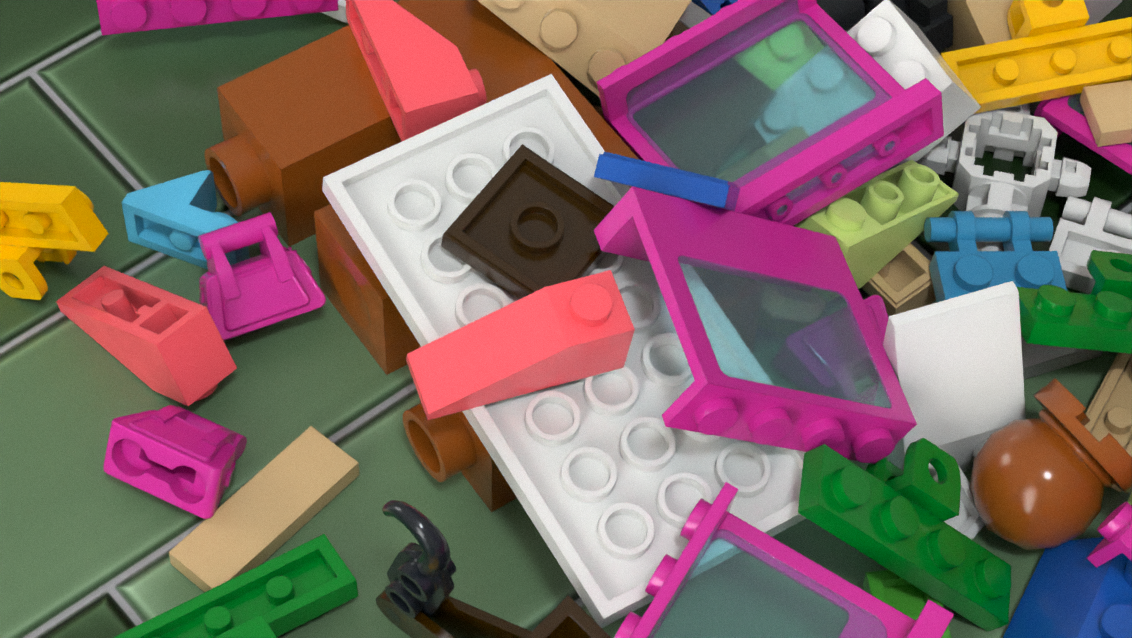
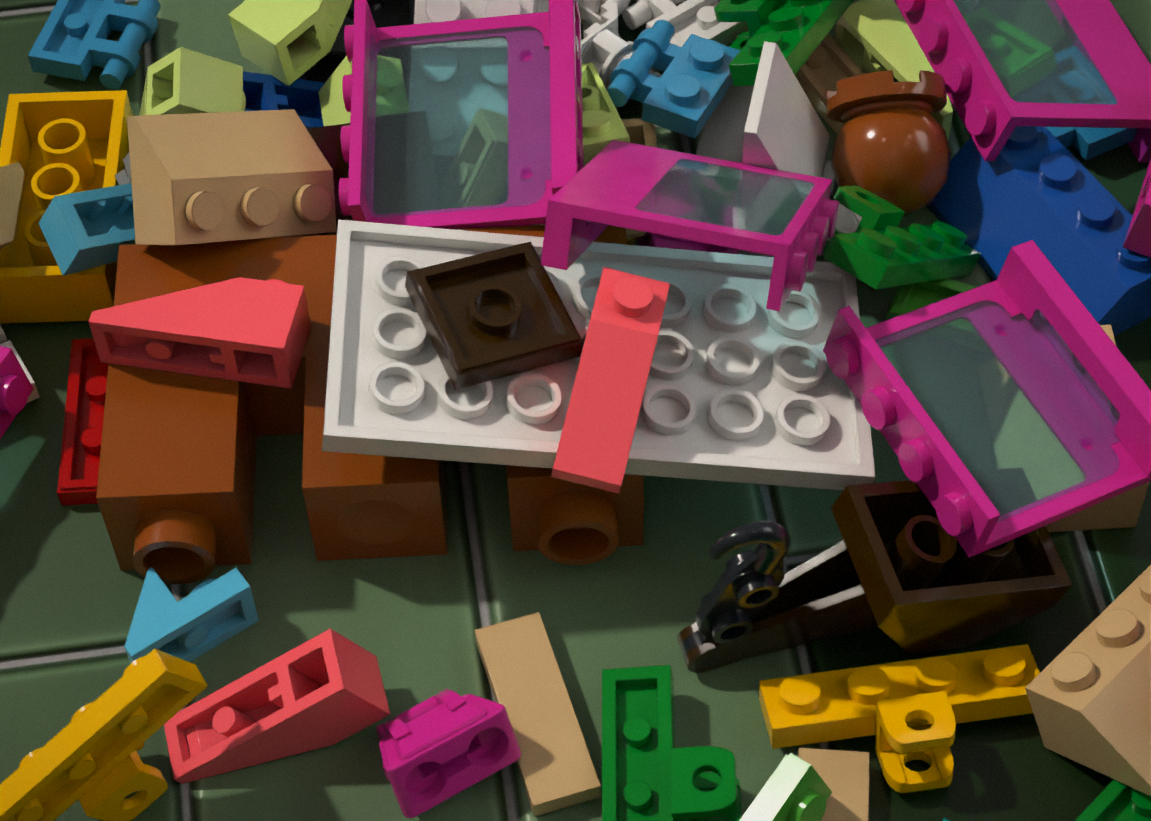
camera: 55 degrees left, 0 degrees up
dark pink piece [198,212,326,341] -> none
blue tile [594,151,740,211] -> none

